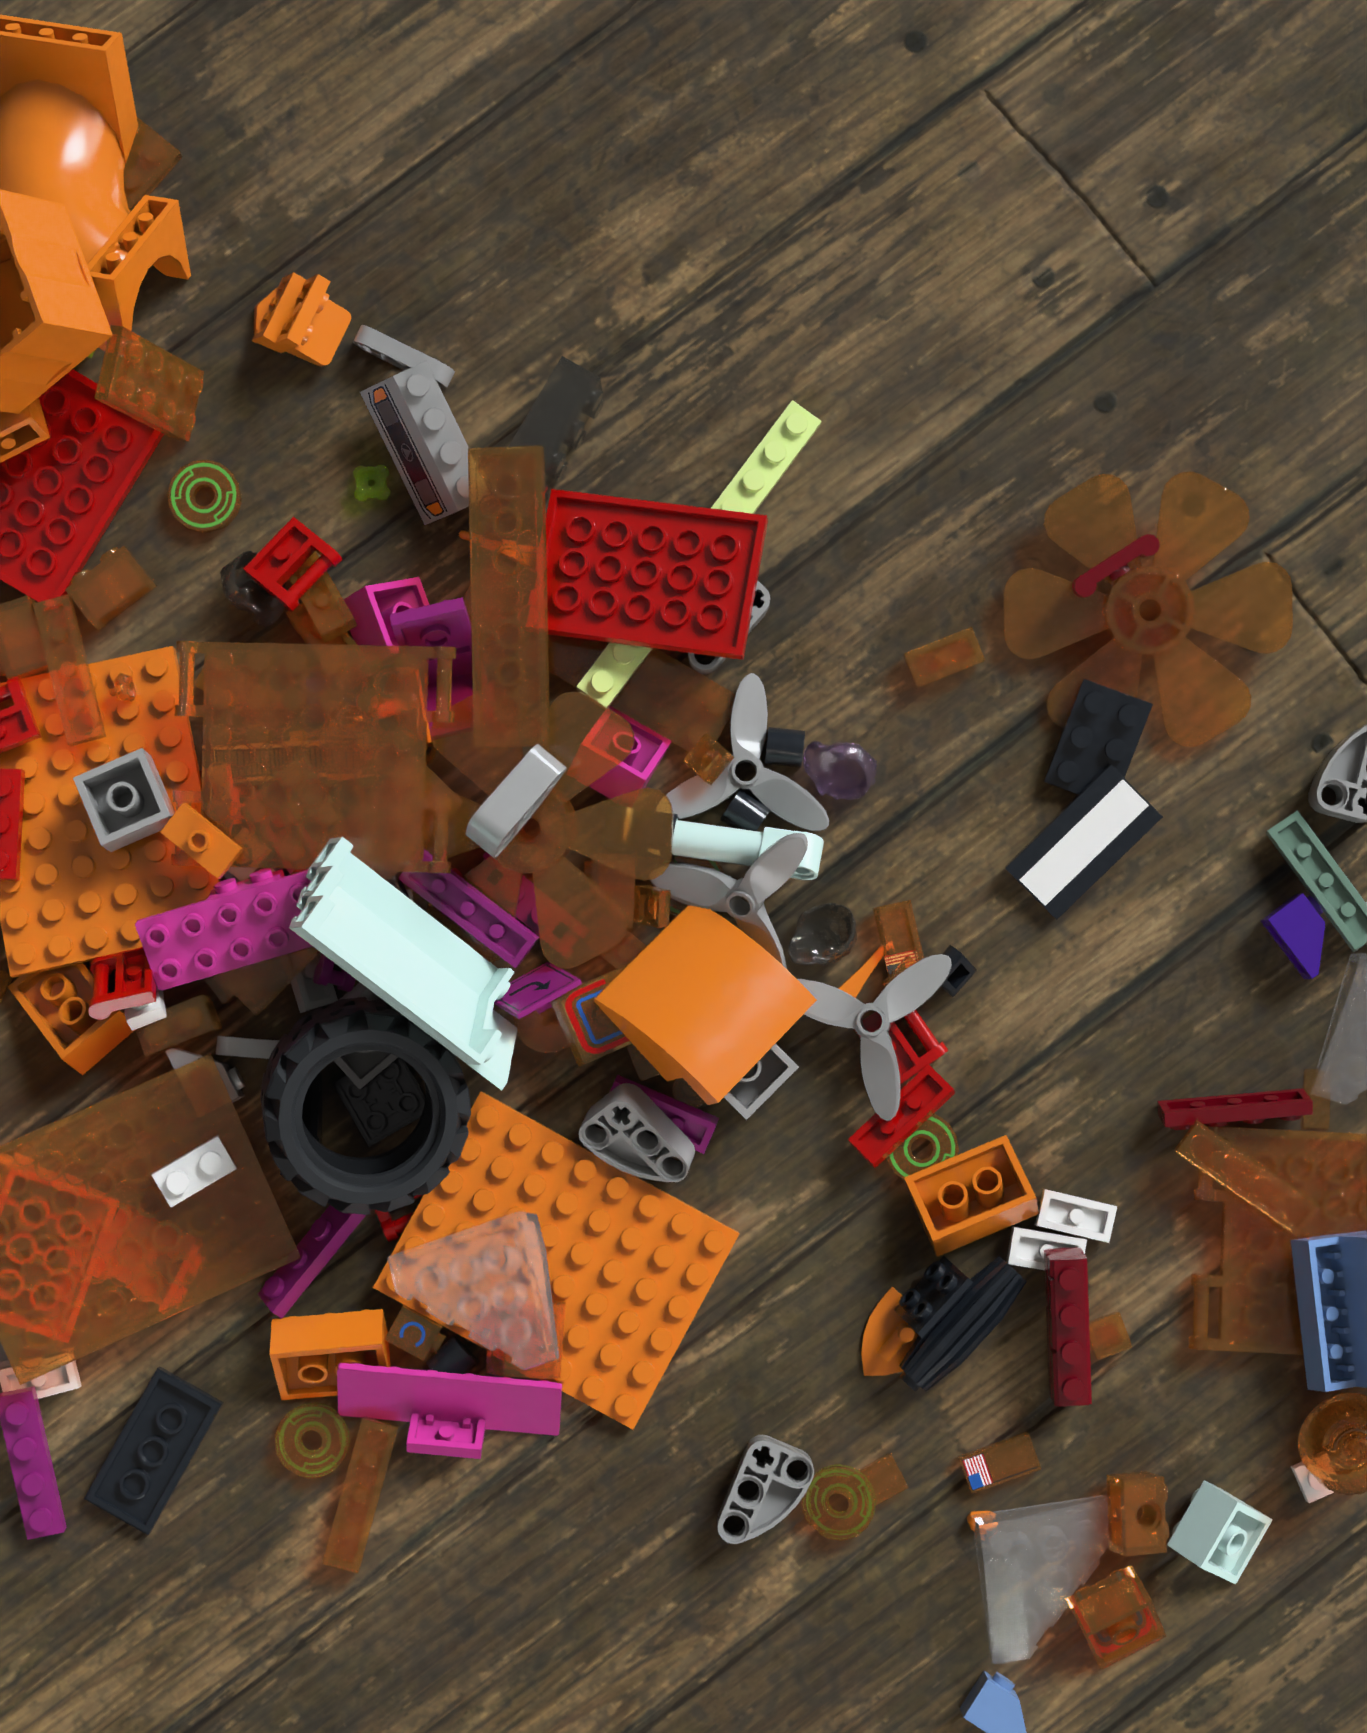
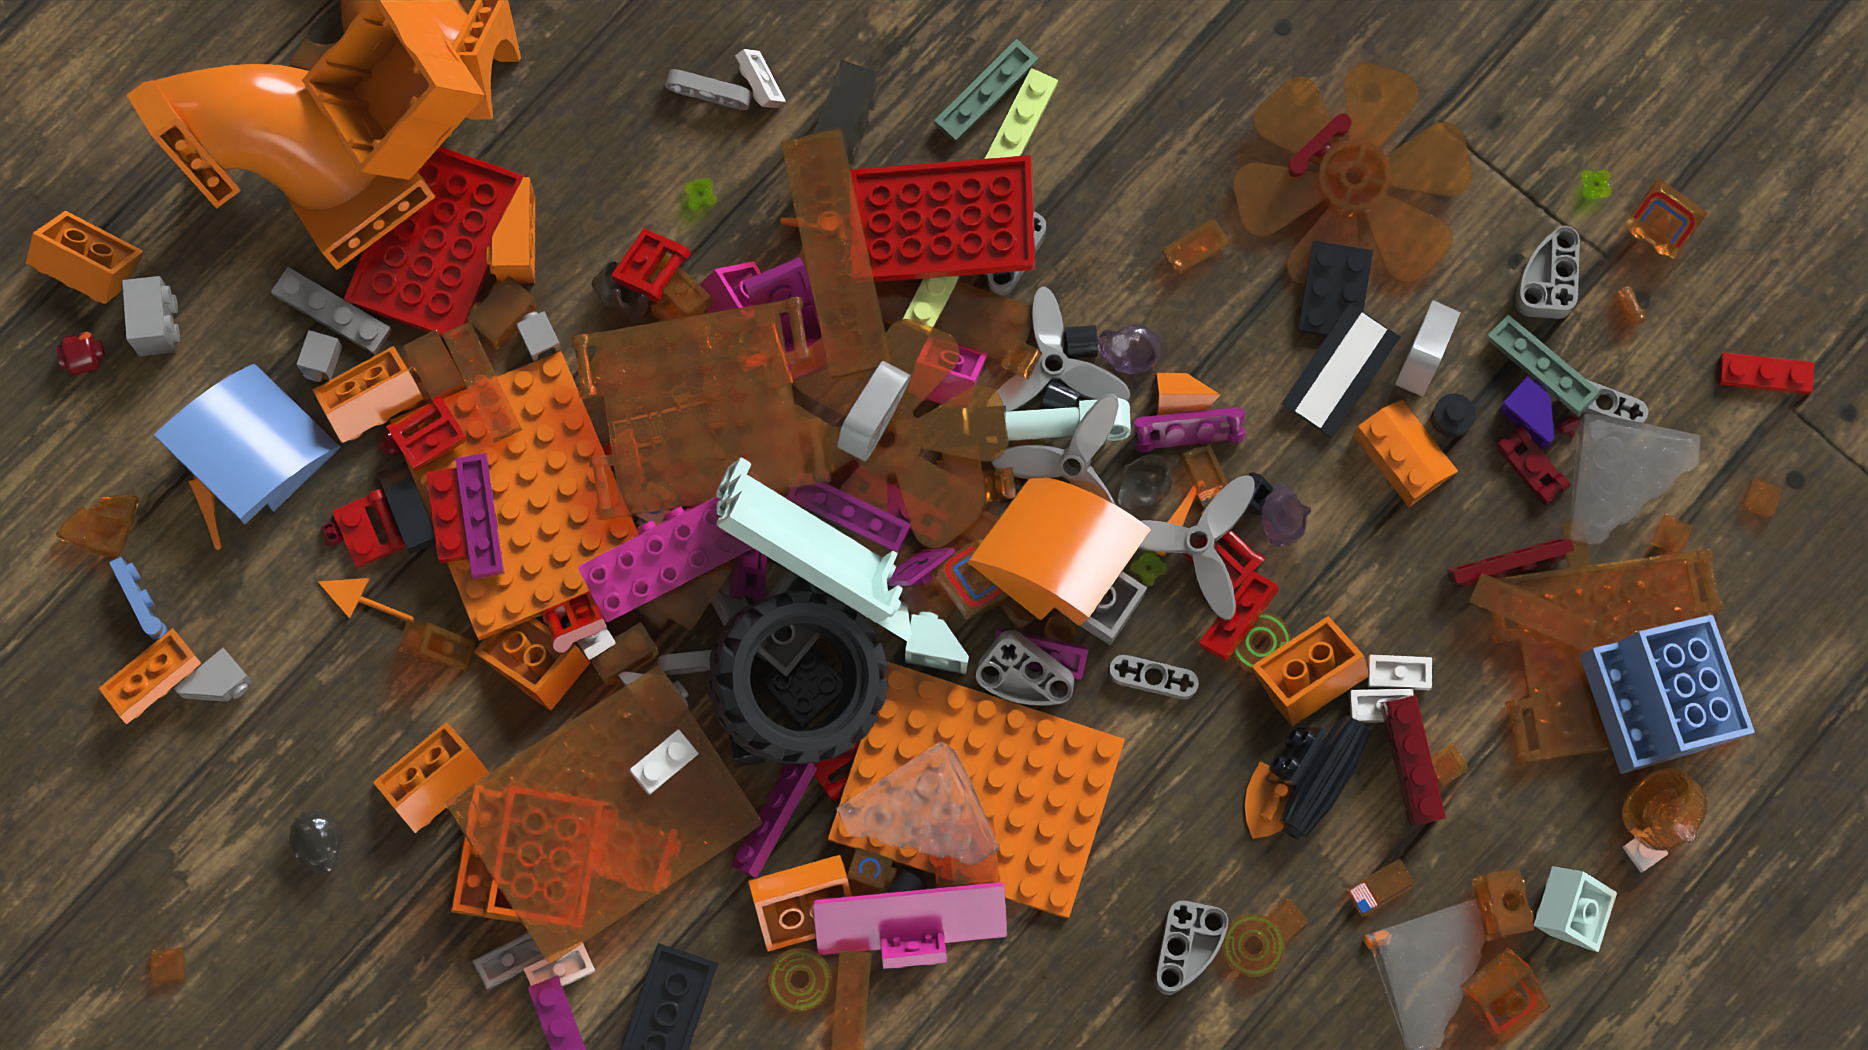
camera: 15 degrees left, 10 degrees down
light grey brick [73,748,175,852] -> none
clear orange plate [95,325,204,442] -> none
clear orange rock [109,673,136,701] -> none
orange plate [160,803,244,879] -> none
clear orange tile [168,459,242,533] -> none
orange piece [252,272,351,367] -> none
light grey slope [360,360,491,525] -> none
none -> magenta plate [455,453,505,579]
none -> orange slope [487,177,536,284]
none -> light grey brick [517,311,562,362]
none -> white plate [735,49,786,108]
none -> light aqua slope [905,612,969,674]
none -> sand green plate [934,39,1038,144]
none -> light grey beam [1109,655,1199,699]
none -> clear neon green plate [1130,550,1168,586]
none -> magenta plate [1134,408,1245,453]
none -> orange slope [1156,373,1220,433]
none -> hair [1261,483,1311,547]
none -> orange slope [1353,400,1458,507]
none -> light grey beam [1395,300,1461,397]
none -> black piece [1431,393,1476,437]
none -> dark red plate [1496,425,1571,505]
none -> dark red rock [1555,415,1579,438]

